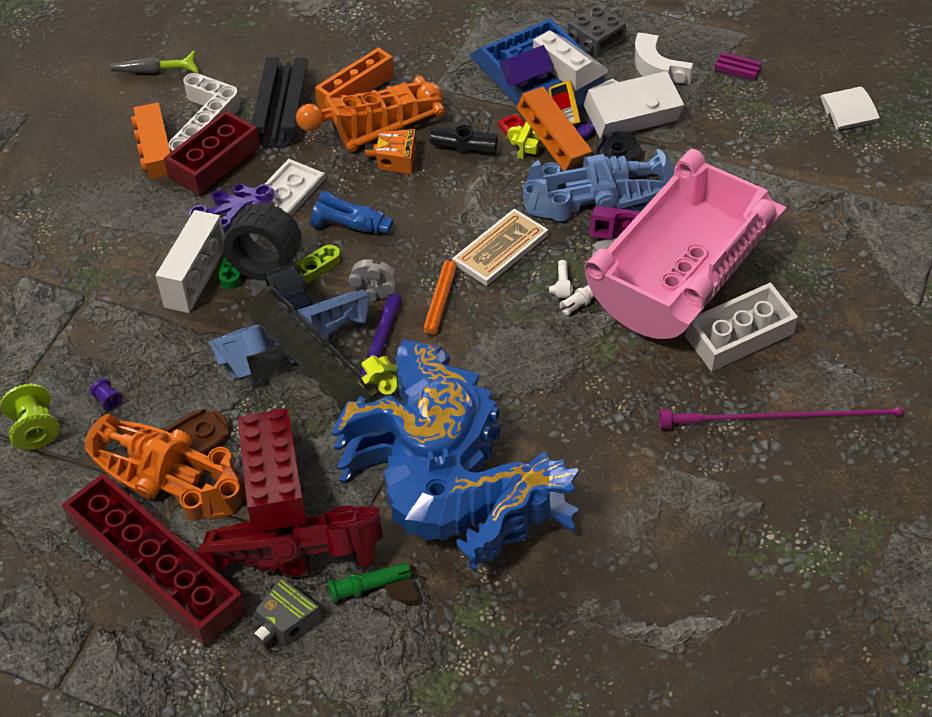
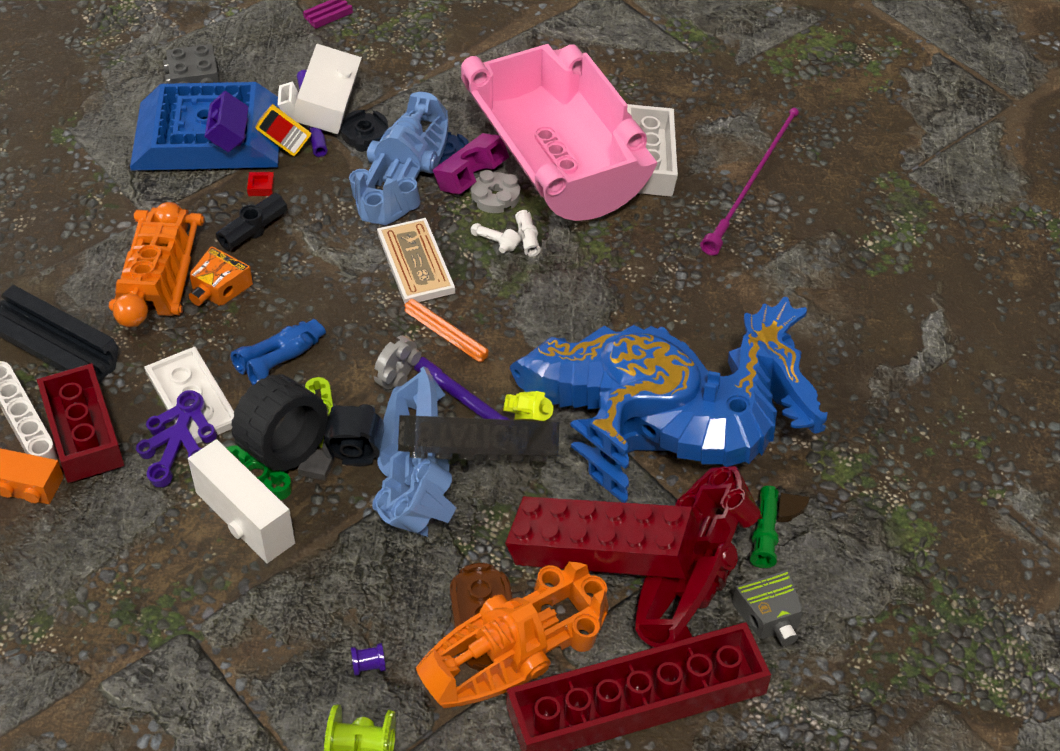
camera: 65 degrees left, 0 degrees up
orange brick [315,47,394,109] -> none
neon yellow hips [507,121,540,159] -> none
orange brick [516,87,592,171] -> none
white slope [533,30,608,91] -> none
white arch [634,32,693,85] -> none

